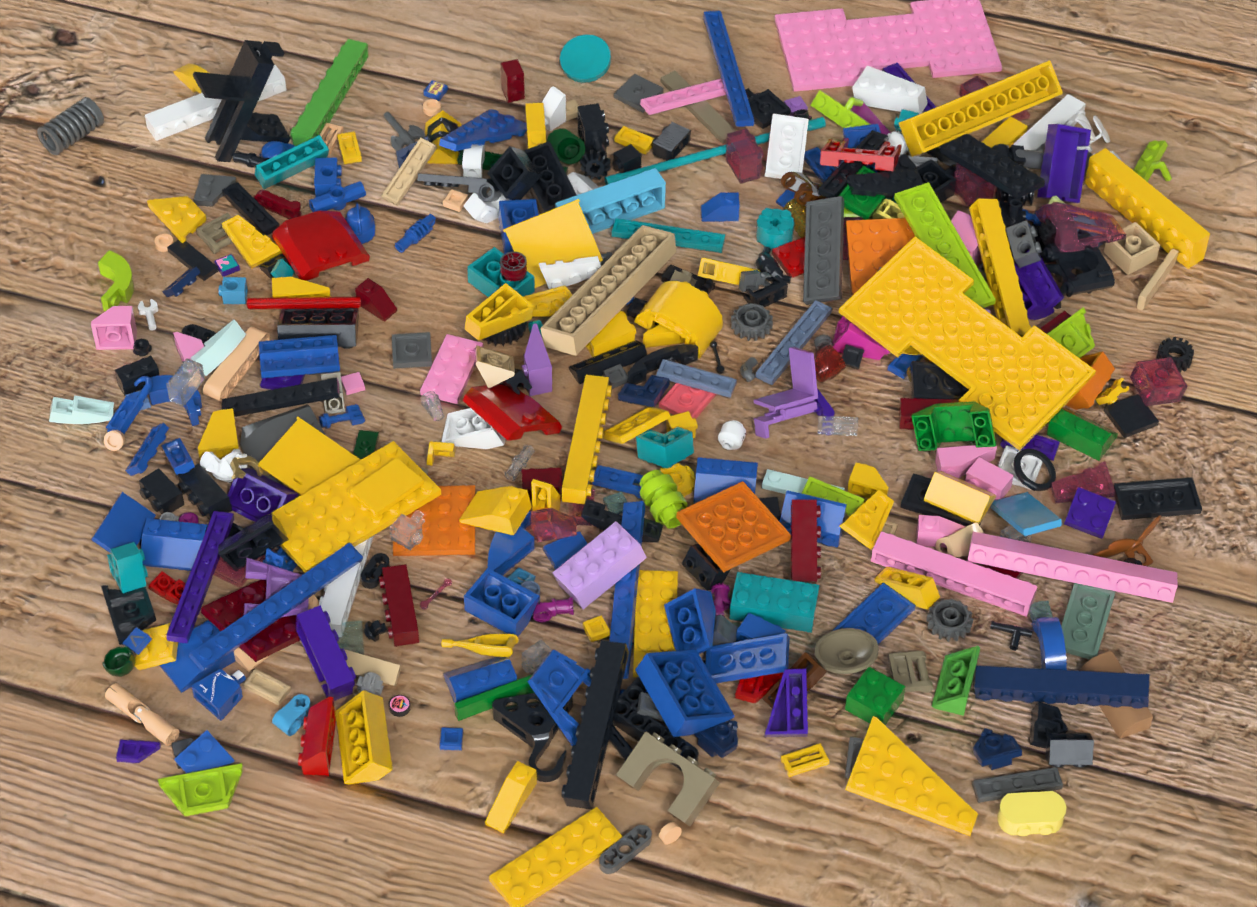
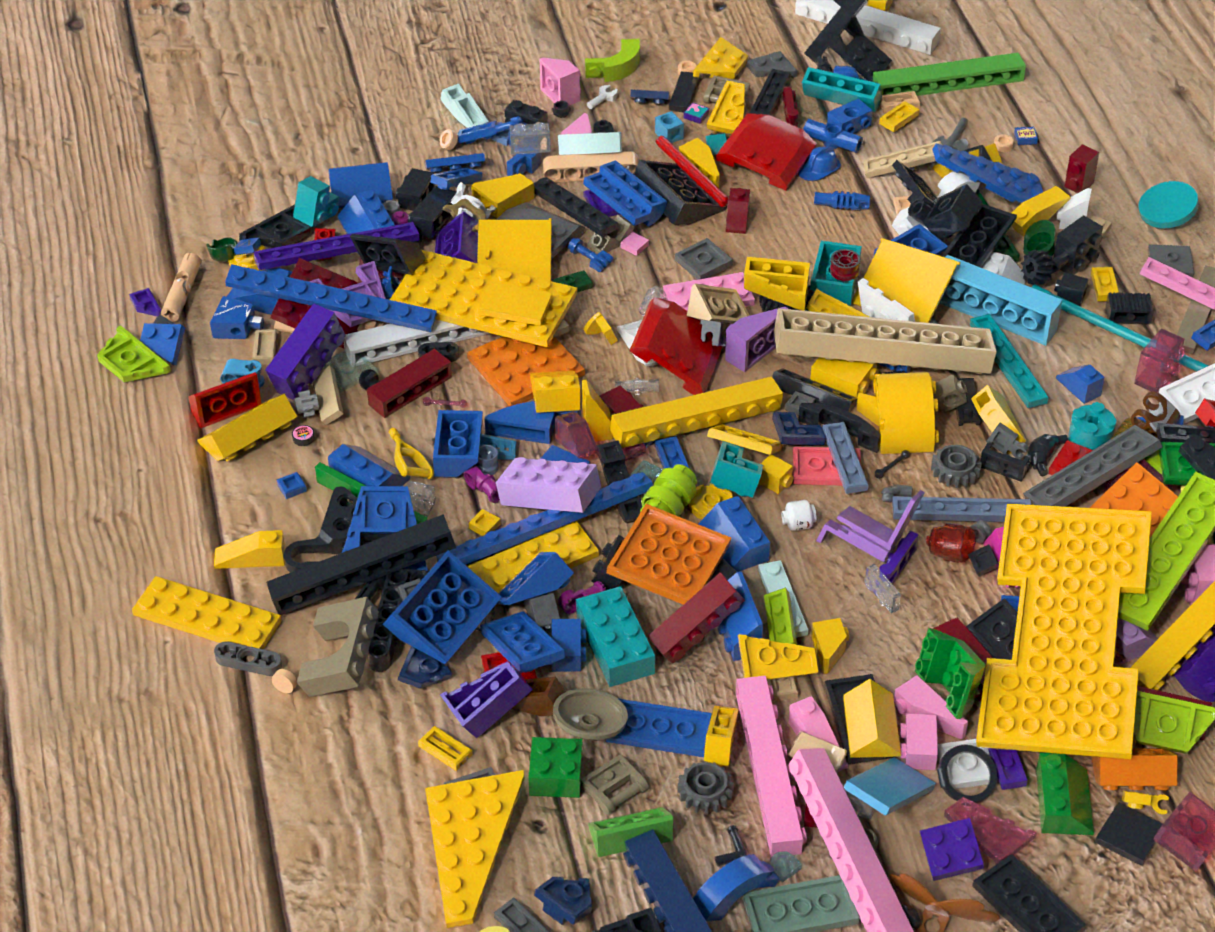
camera: 60 degrees right, 5 degrees down
clear brick [390,510,425,551] -> none

